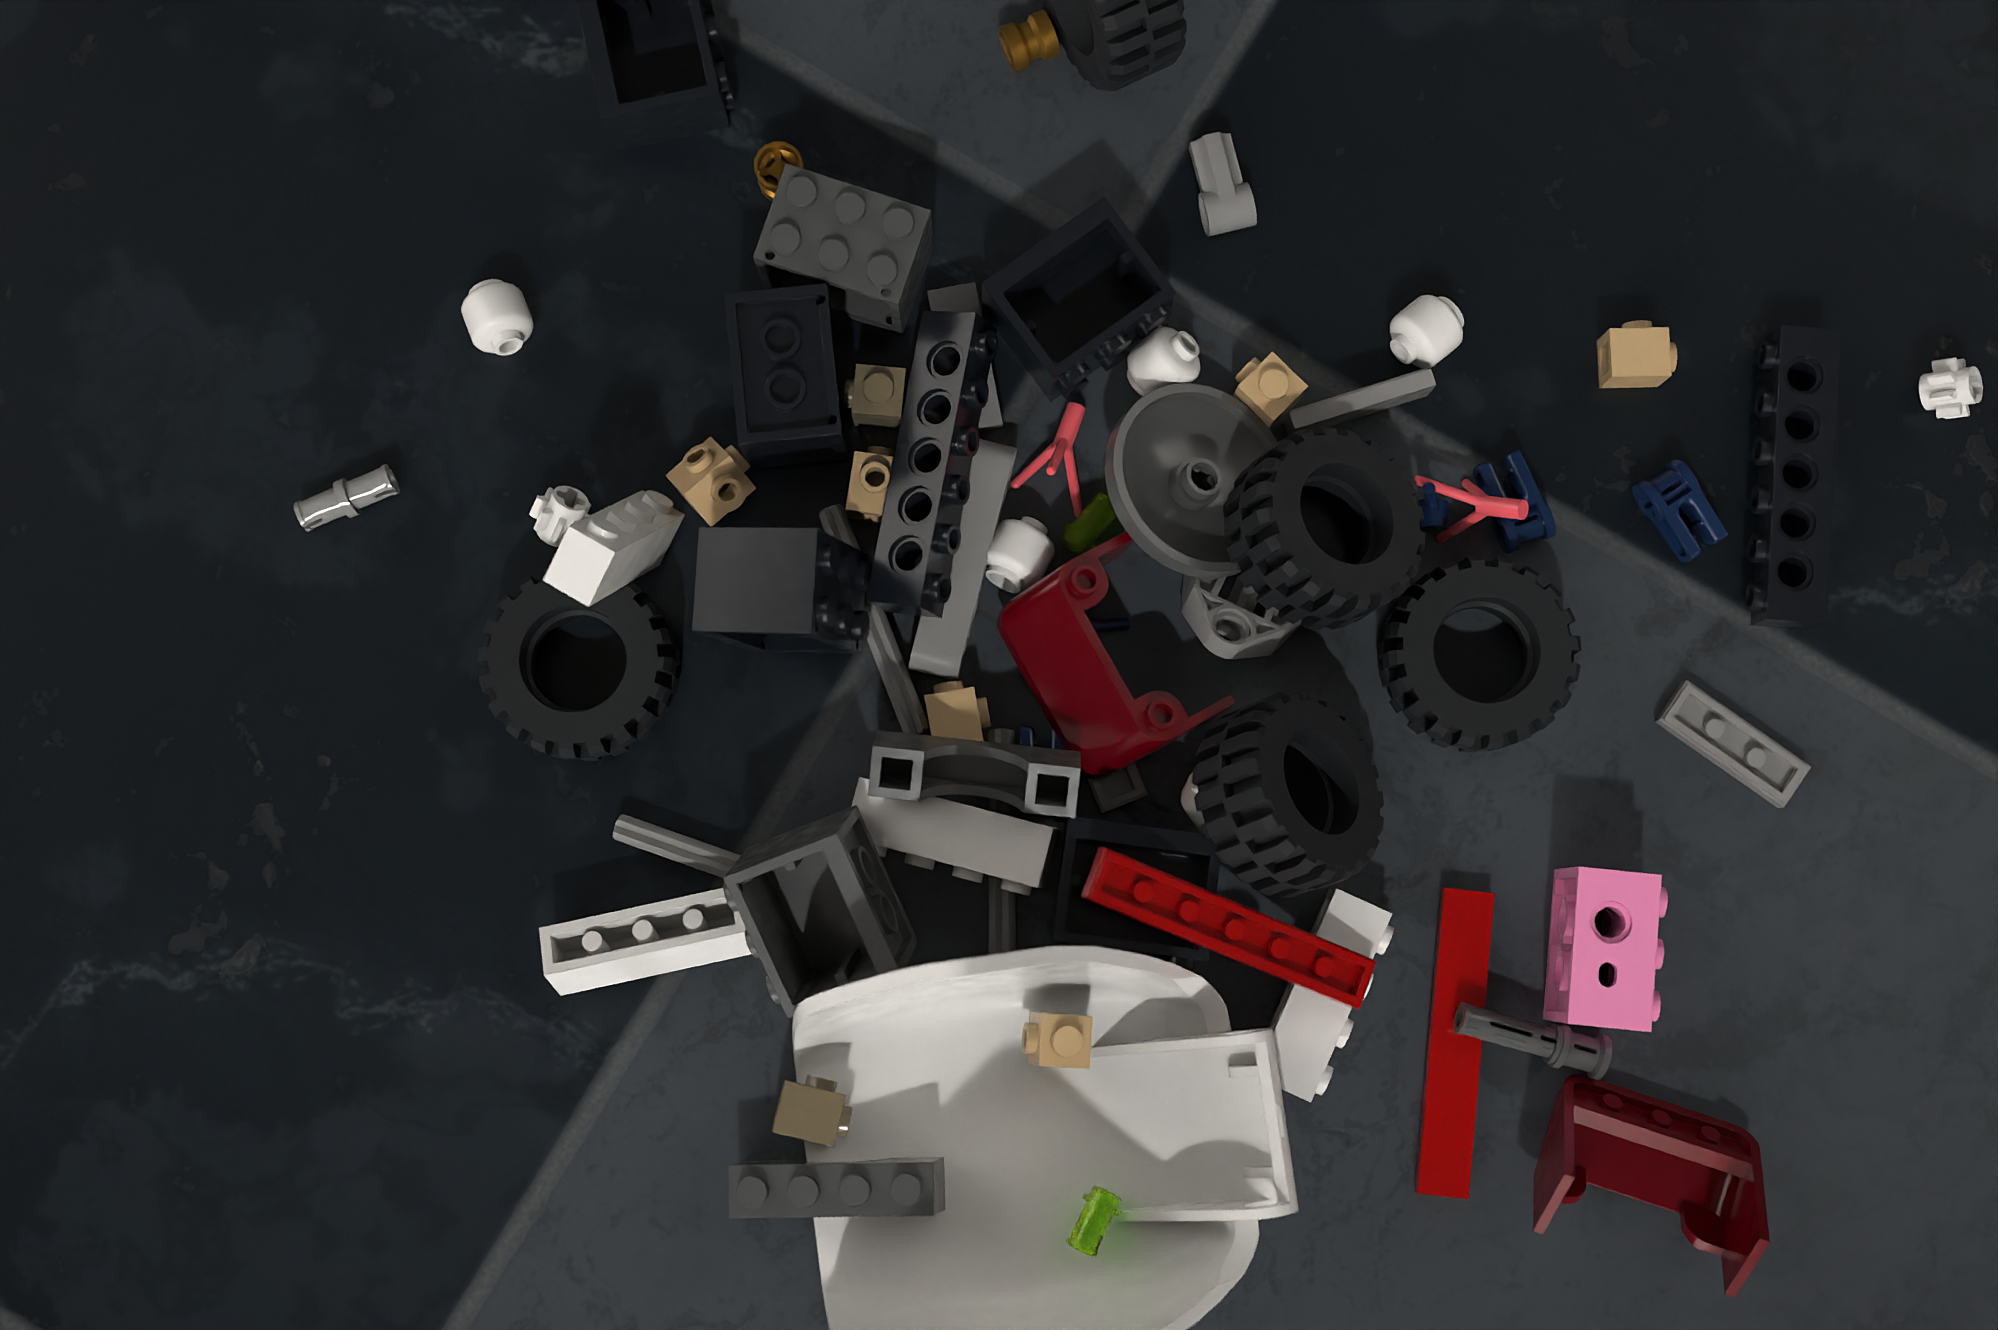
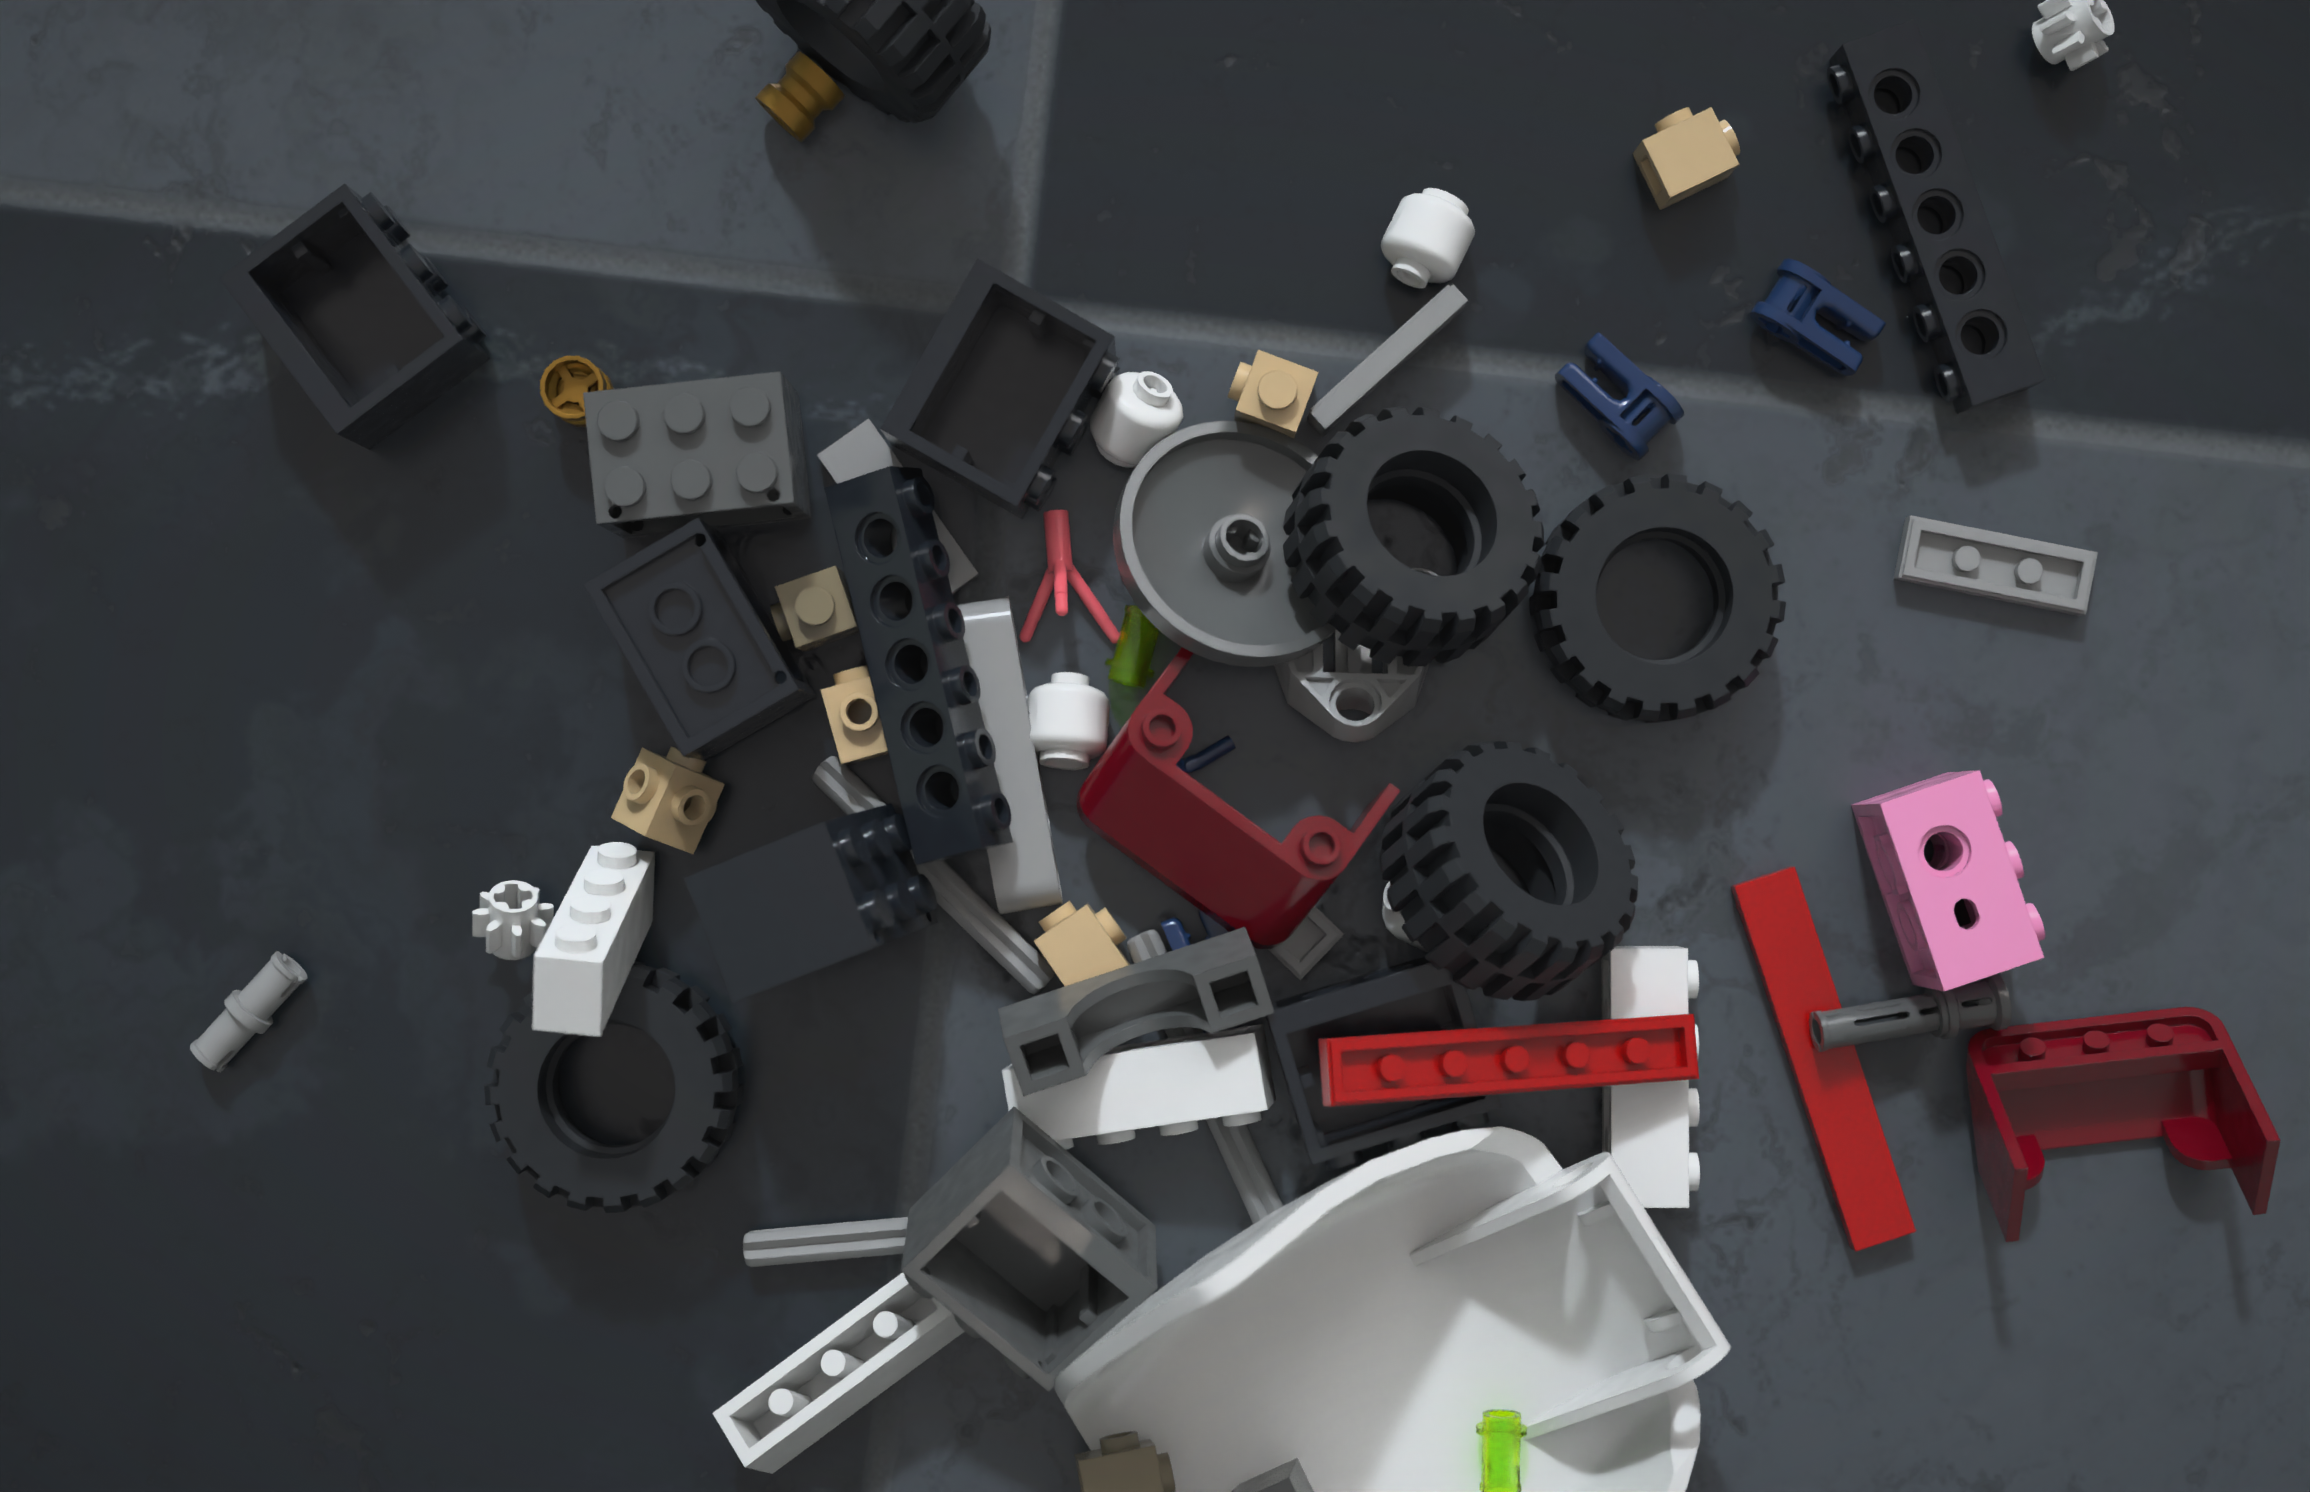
camera: 20 degrees left, 5 degrees up
white head [461,279,534,356] -> none
tan brick [1022,1011,1093,1069] -> none
light grey piece [1189,132,1257,237] -> none
coral plant [1413,475,1529,543] -> none
dark blue hand [1418,482,1449,530] -> none

